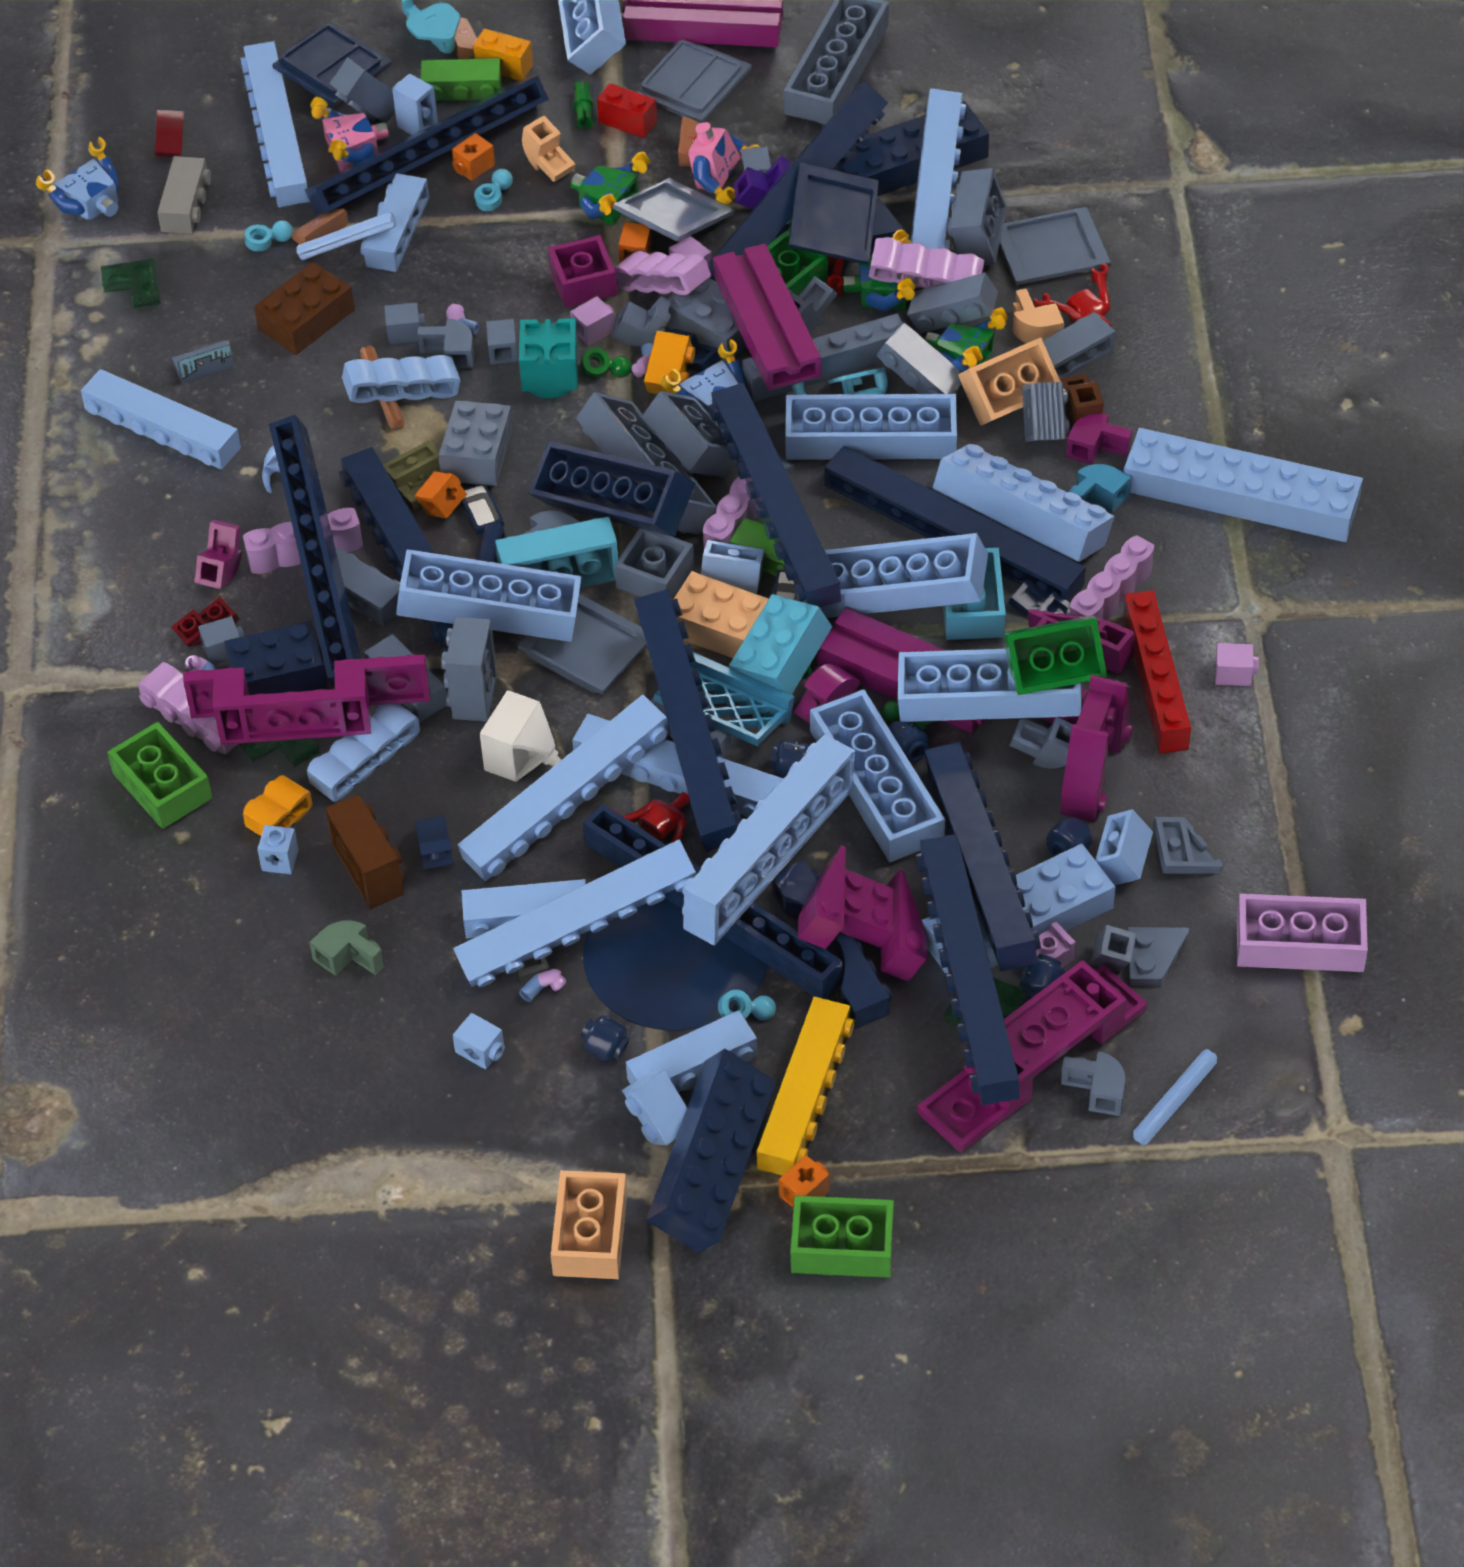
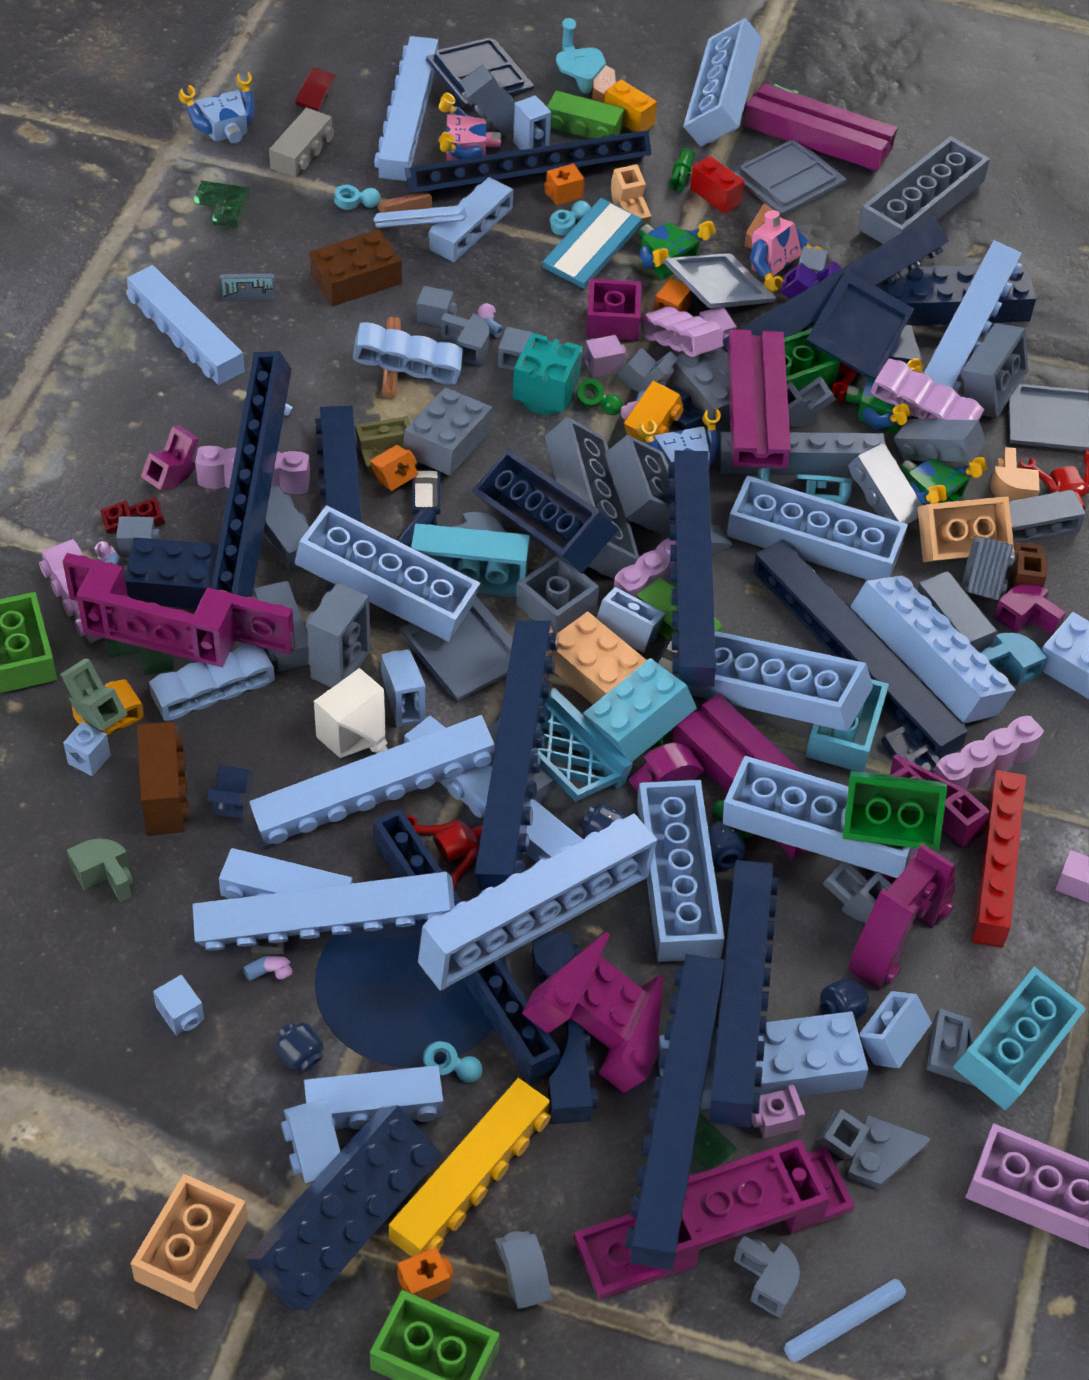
camera: 15 degrees right, 0 degrees up
dark blue head [1020,954,1065,1000] -> none
none -> sand green brick [60,659,128,731]
none -> light blue slope [381,649,425,728]
none -> sand blue brick [495,1231,552,1309]
none -> tile [542,198,642,289]
none -> sand blue brick [918,571,996,653]
none -> medium azure brick [953,966,1086,1111]

